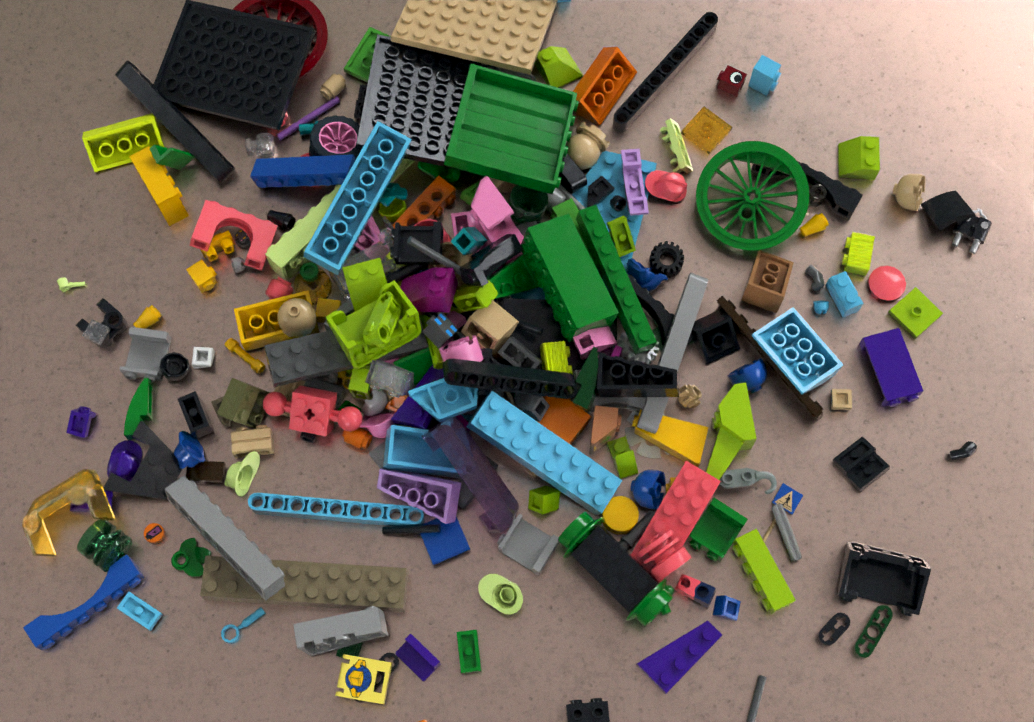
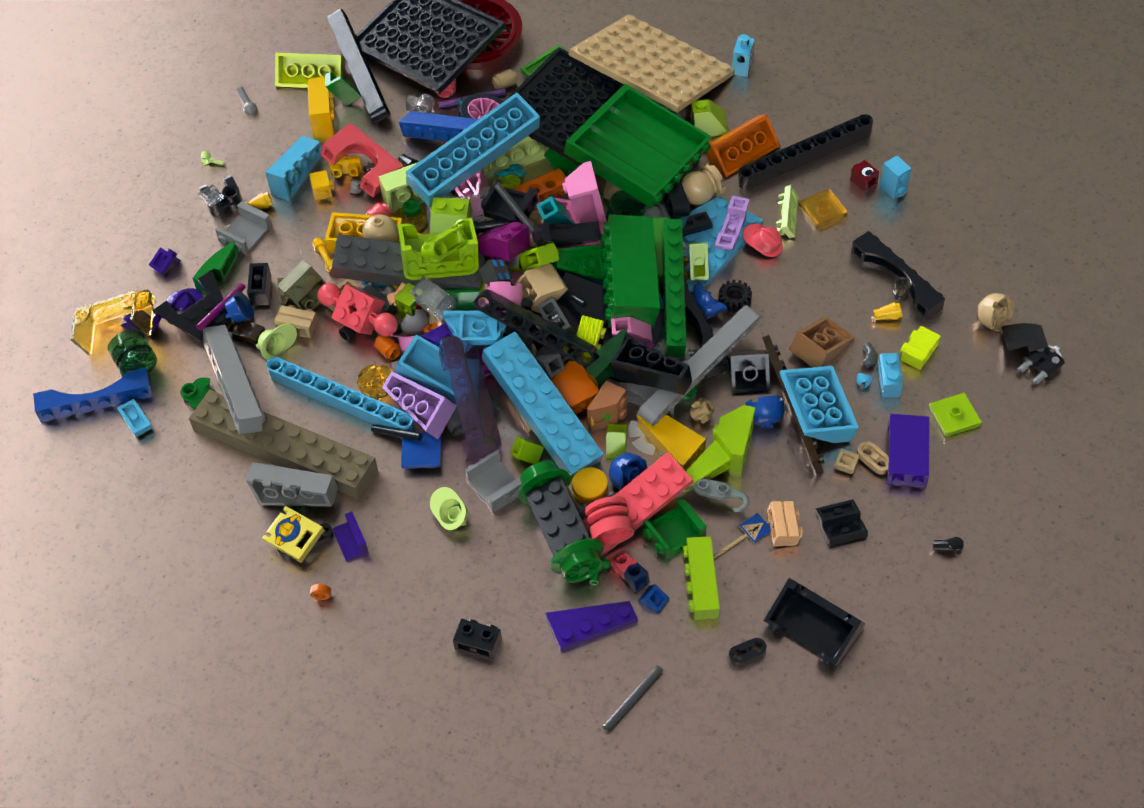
camera: 25 degrees right, 15 degrees down
orange tile [144,523,165,544] -> none
black hair [160,352,189,381] -> none
white slope [192,347,215,369] -> none
medium azure piece [221,607,265,644] -> none
green plate [457,630,481,674] -> none
black hinge [610,195,626,212] -> none
green piece [696,141,809,250] -> none
light grey axle [771,504,802,561] -> none
lime slope [838,136,880,180] -> none
dark green beam [853,605,893,659] -> none
coral dish [868,266,906,301] -> none
none -> magenta bar [196,283,246,330]
none -> light grey bar [237,87,257,114]
none -> medium azure wedge [265,136,322,201]
none -> clear yellow plate [357,364,393,400]
none -> light nougat hand [387,282,406,306]
none -> light nougat brick [767,501,803,546]
none -> tan plate [857,441,889,474]

